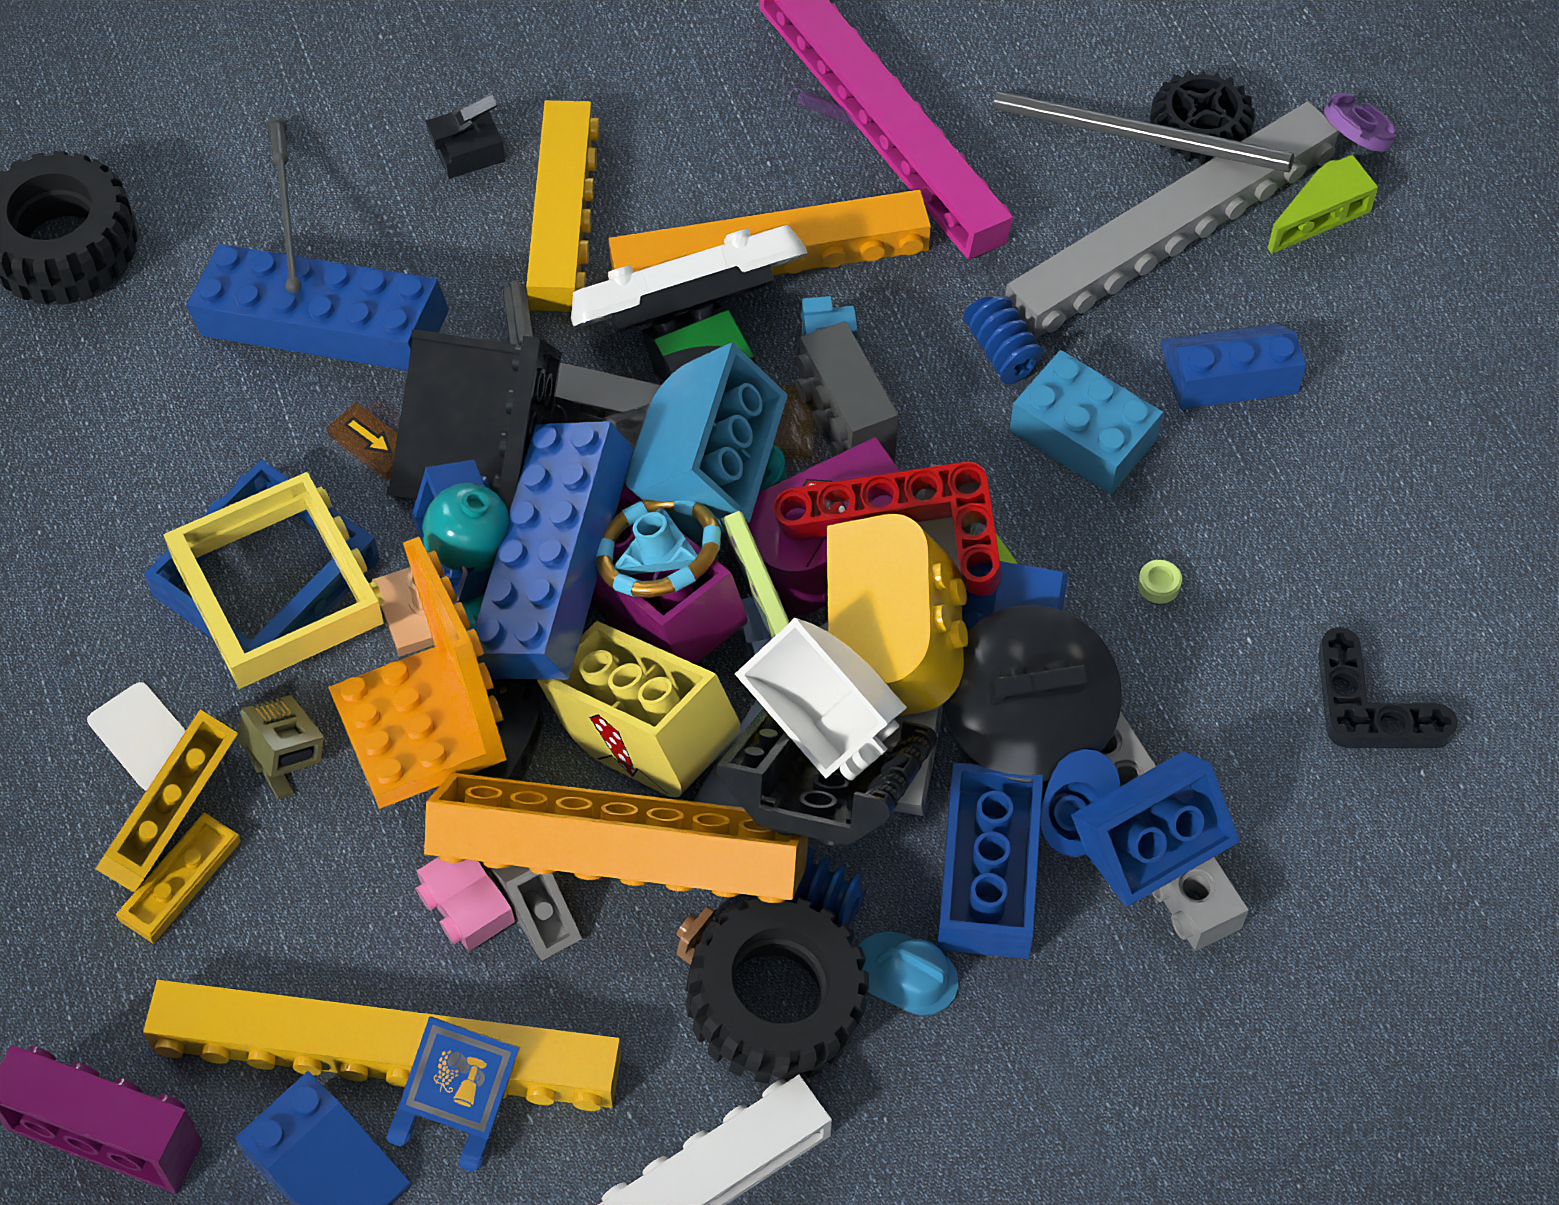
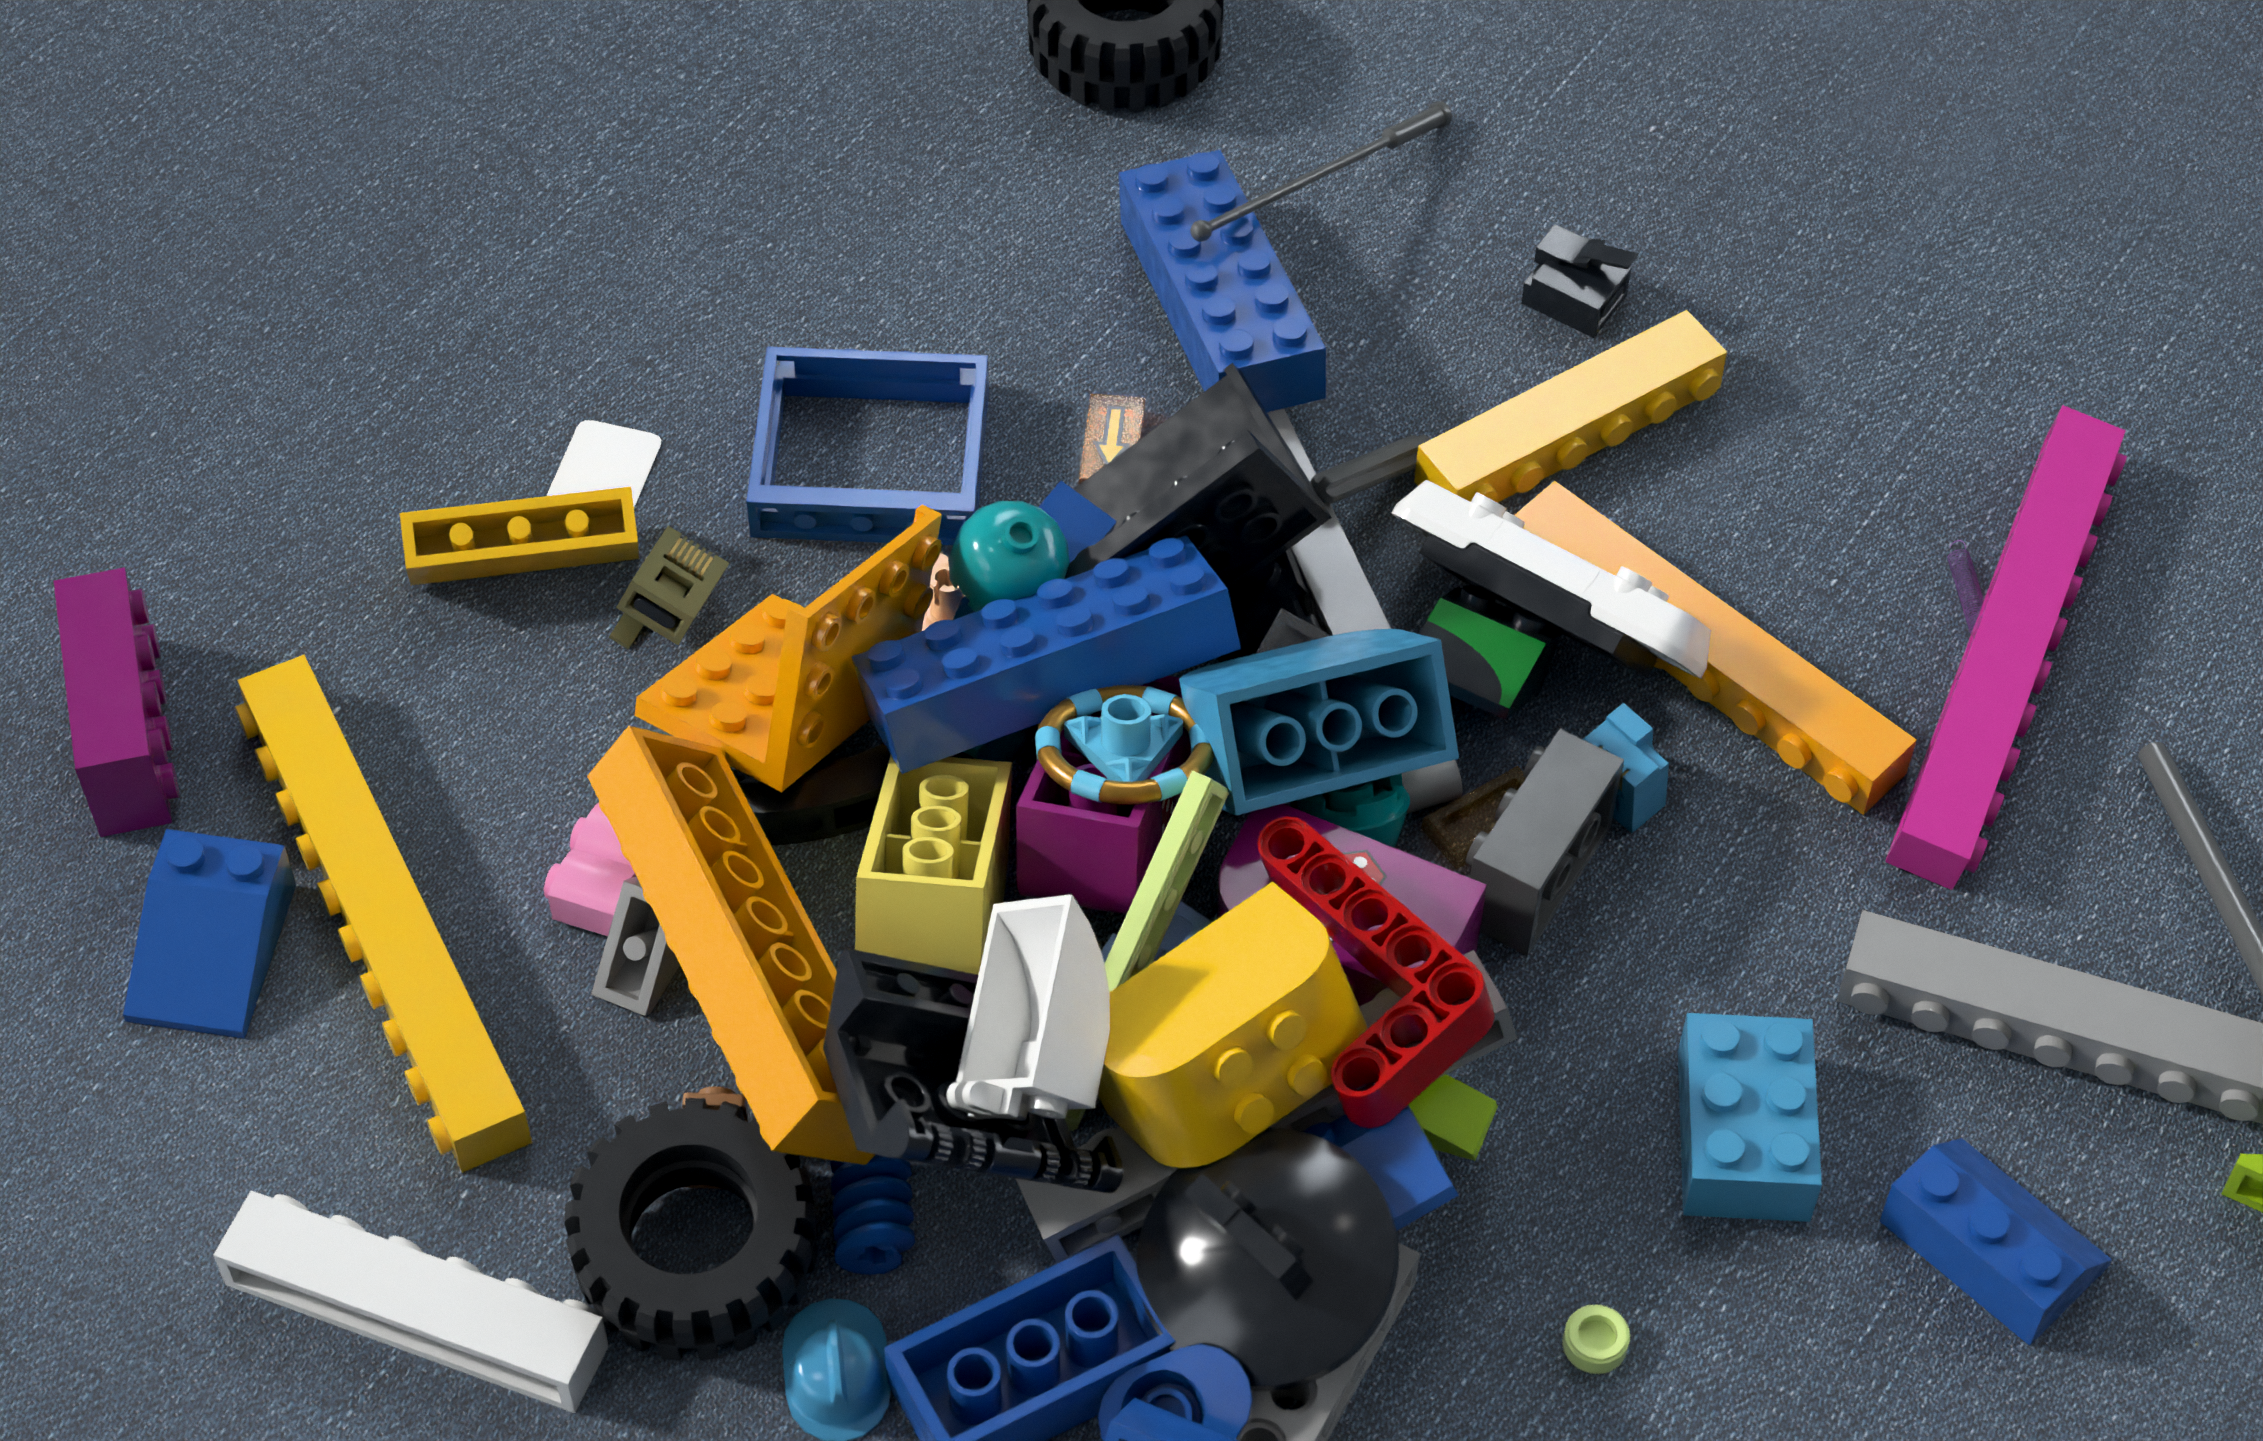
camera: 55 degrees right, 5 degrees down
yellow tile [116,812,241,944] -> none
light yellow window [163,472,386,689] -> none
blue flag [387,1016,520,1171] -> none
blue piece [963,296,1043,385] -> none

